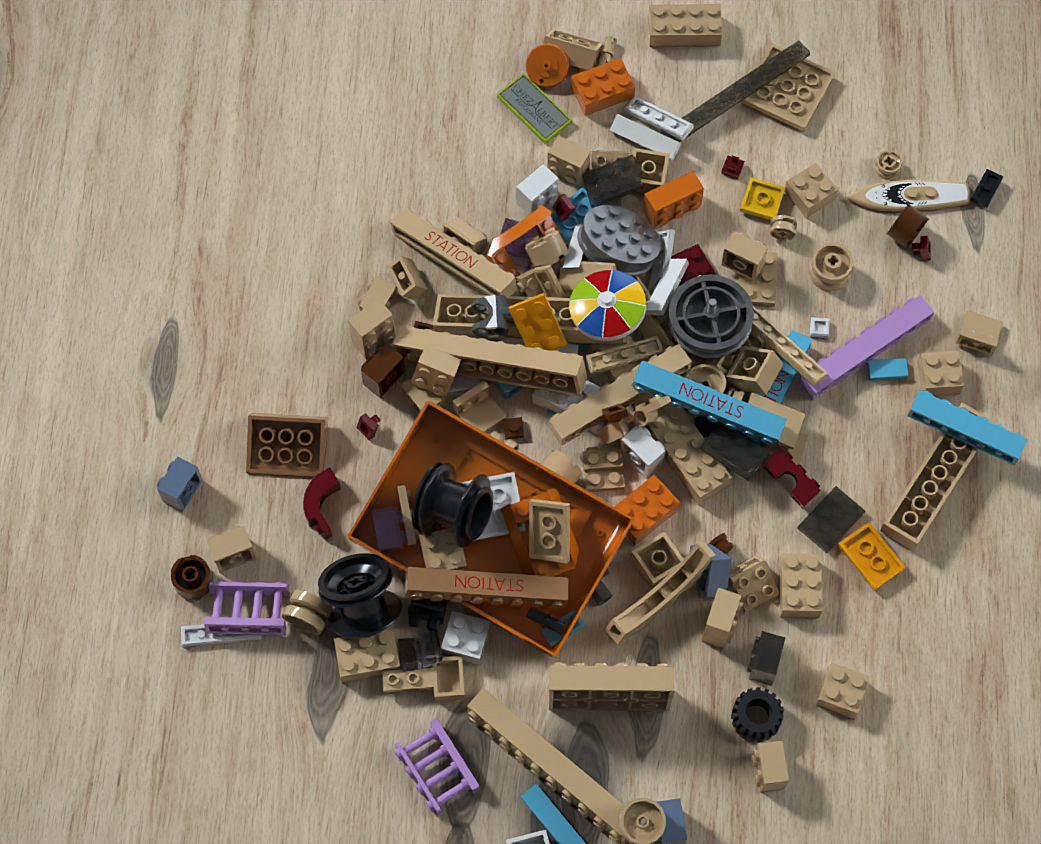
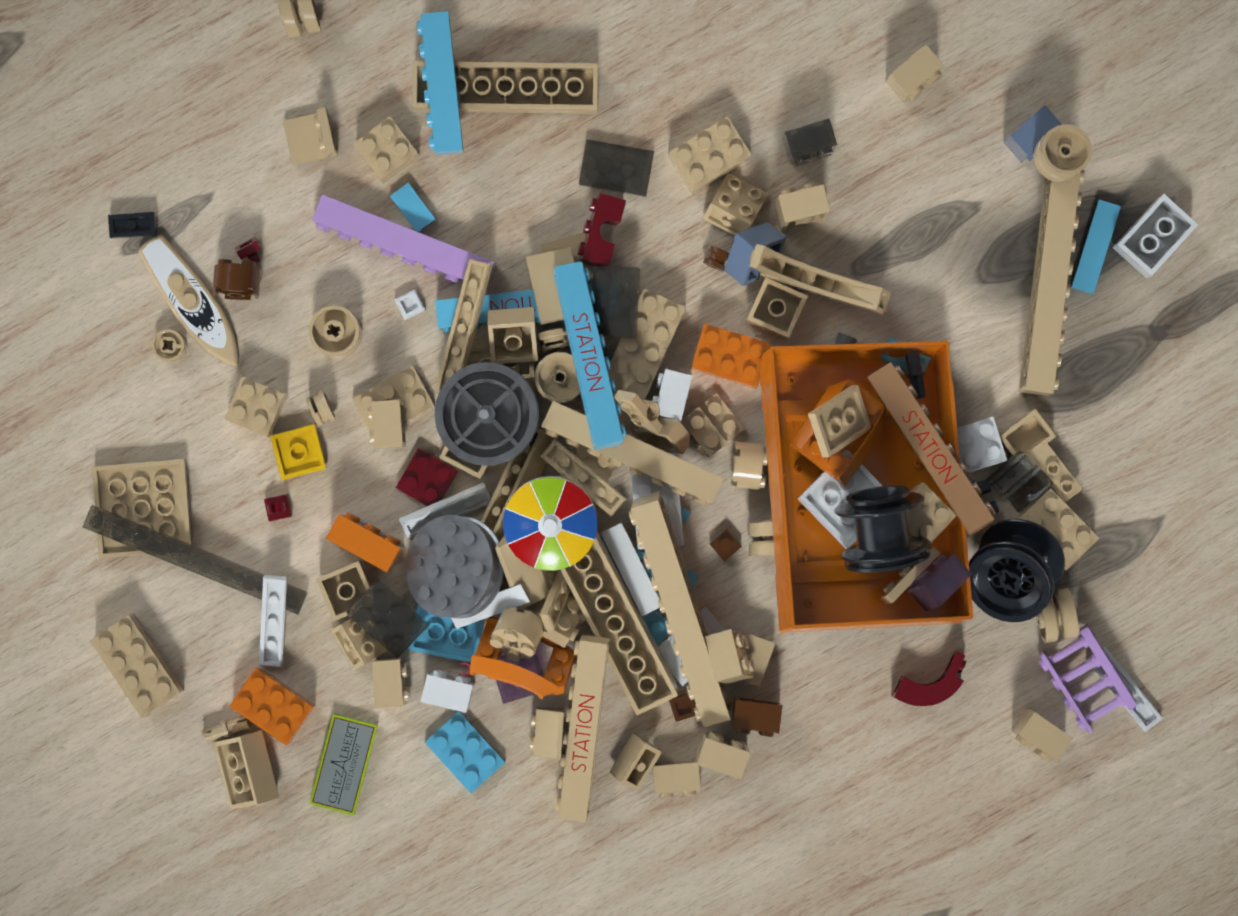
camera: 125 degrees left, 20 degrees up
sand blue brick [157,456,203,512] -> none
reddish brown brick [171,555,213,601] -> none
medium nougat slope [246,413,328,477] -> none
dark red tile [356,413,381,440] -> none
lavender fence [394,718,480,815] -> none
tan bracket [453,380,506,432] -> none
dark grey connector [471,295,514,337] -> none
light orange plate [509,292,567,351] -> none
orange wheel [526,44,569,88] -> none
tan brick [549,662,674,711] -> none
dark red tile [552,194,577,221] -> none
reddish brown plate [602,404,628,423] -> none
white tile [610,114,681,160] -> none
white tile [646,259,689,315] -> none
black tyre [731,687,784,743] -> none
tan brick [816,662,870,719] -> none
light orange plate [837,522,906,591] -> none
none -> medium azure plate [425,711,505,793]

